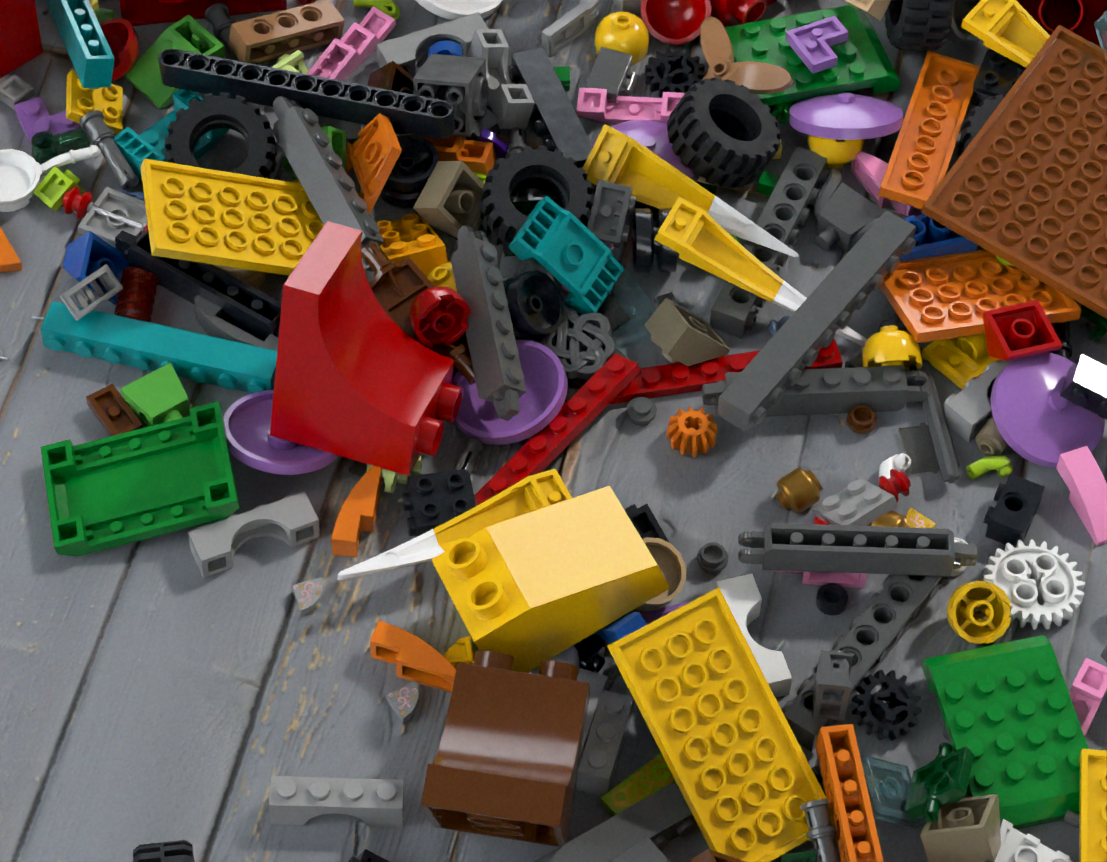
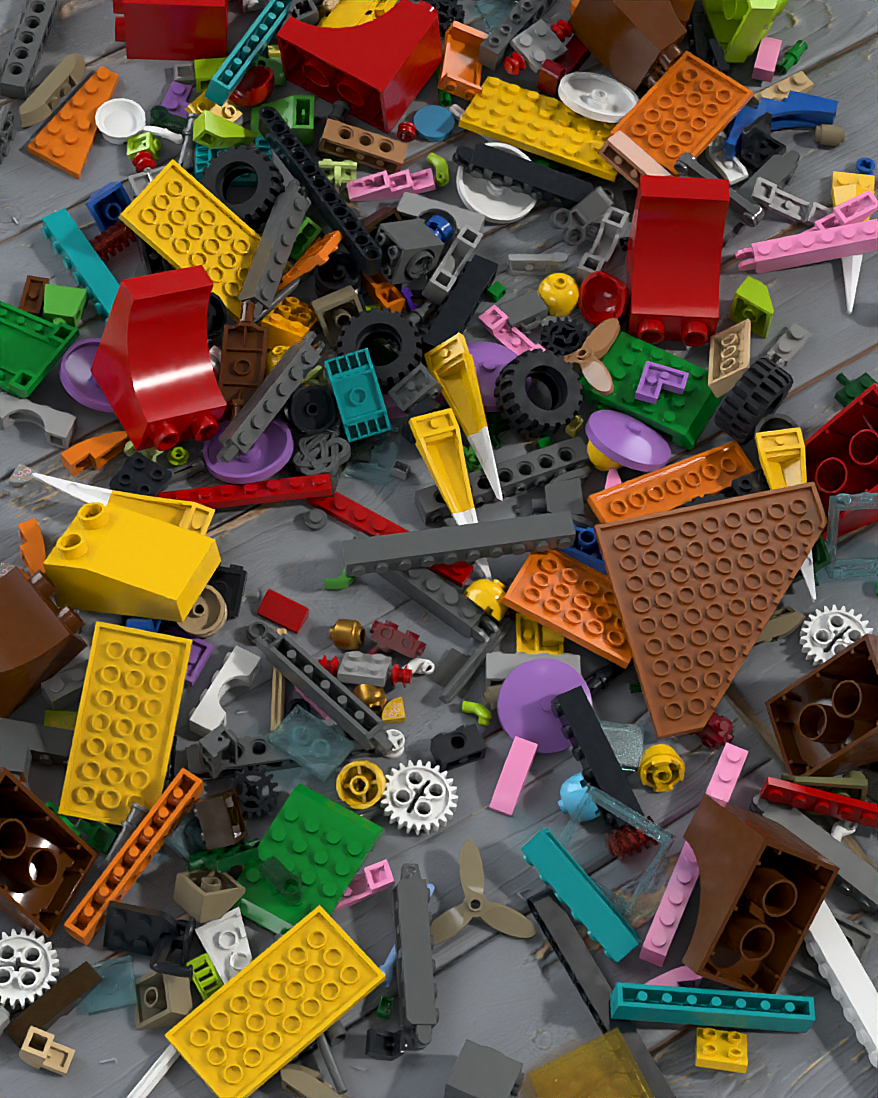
camera: 40 degrees right, 5 degrees up
light grey slope [59,264,124,321] -> none
red cylinder [409,286,471,347] -> none
dark tan slope [645,298,730,366] -> none
orange gear [666,405,718,458] -> none
reddish brown plate [846,405,877,434] -> none
red slope [983,300,1062,361] -> none
none -> lime plate [167,447,189,468]
none -> lime slope [193,110,258,149]
none -> lime slope [194,57,228,93]
none -> dark brown slope [194,788,248,850]
none -> red slope [257,589,309,634]
none -> clear green piece [258,856,304,904]
none -> clear light blue tile [267,704,354,782]
none -> tan axle [270,628,287,734]
none -> bright green arm [325,568,355,590]
none -> dark red brick [367,620,427,659]

